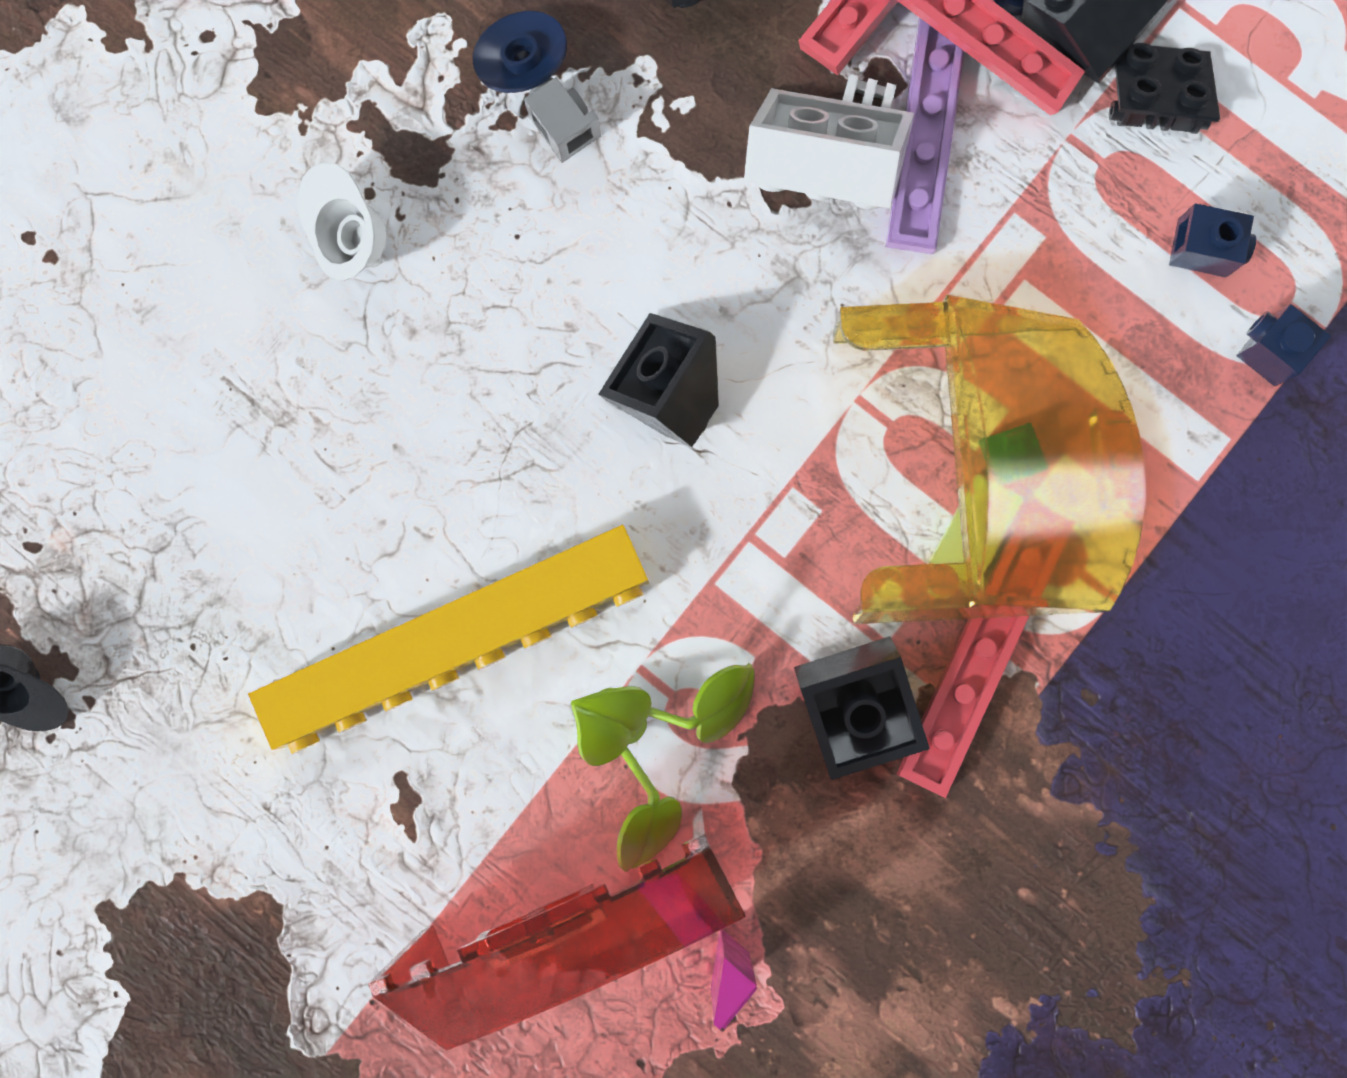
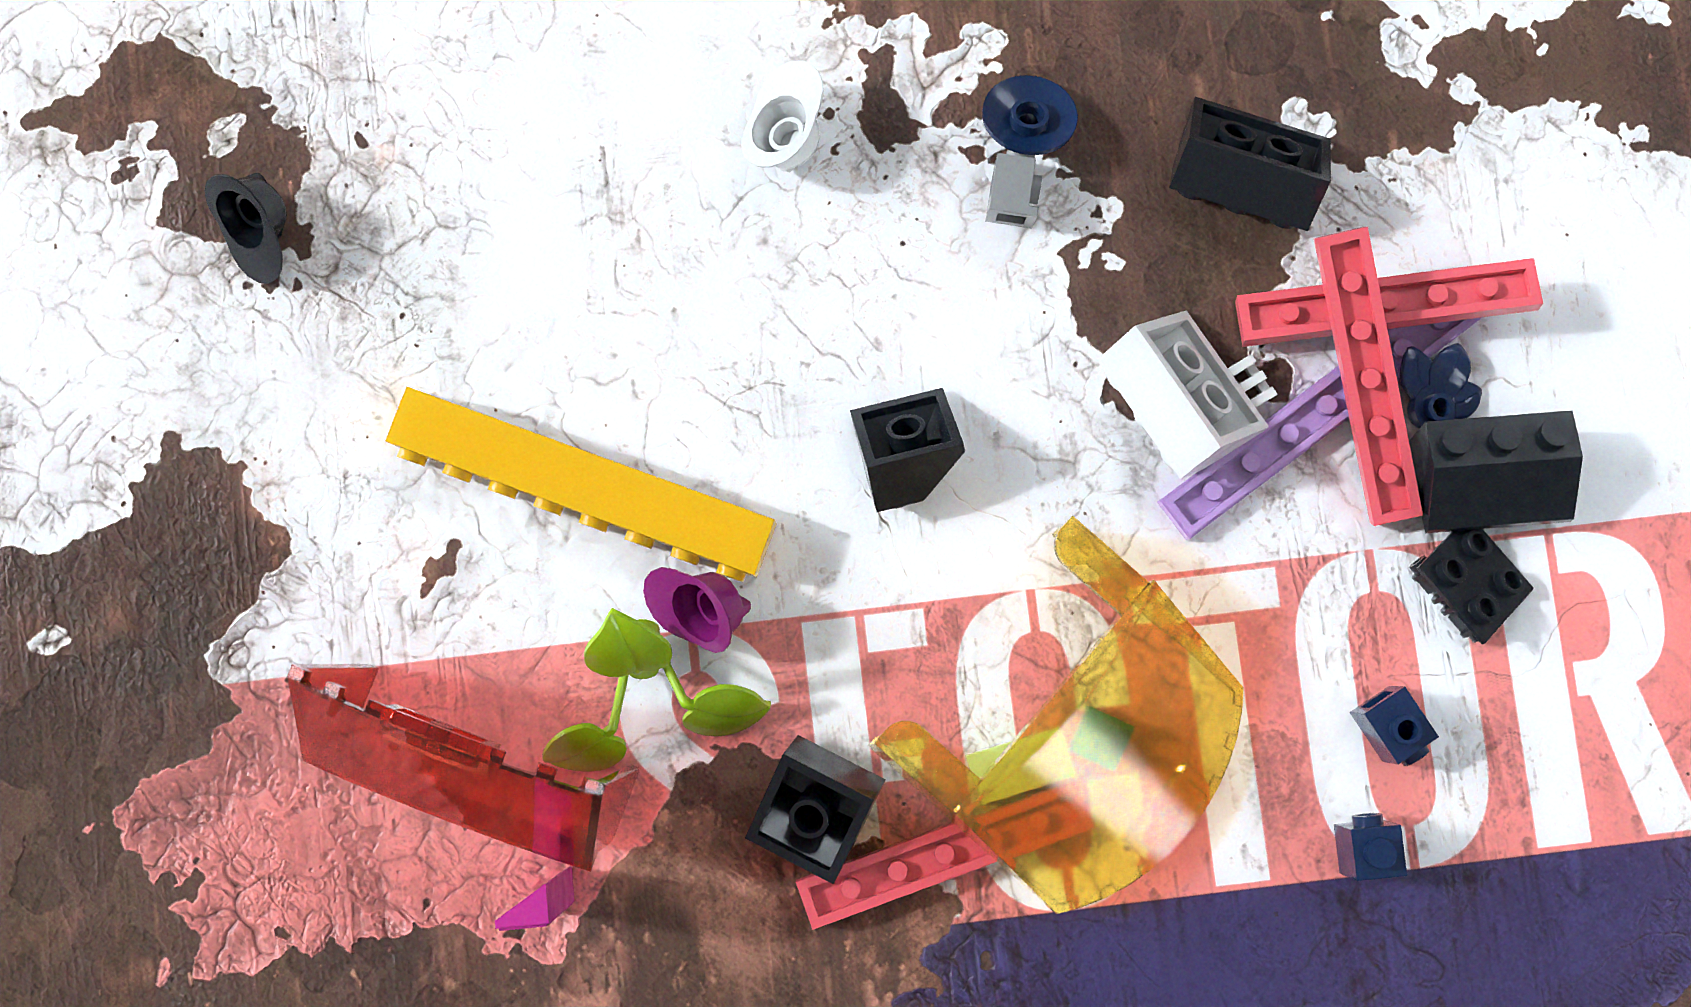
camera: 40 degrees right, 0 degrees up
none -> magenta piece [643,567,751,653]

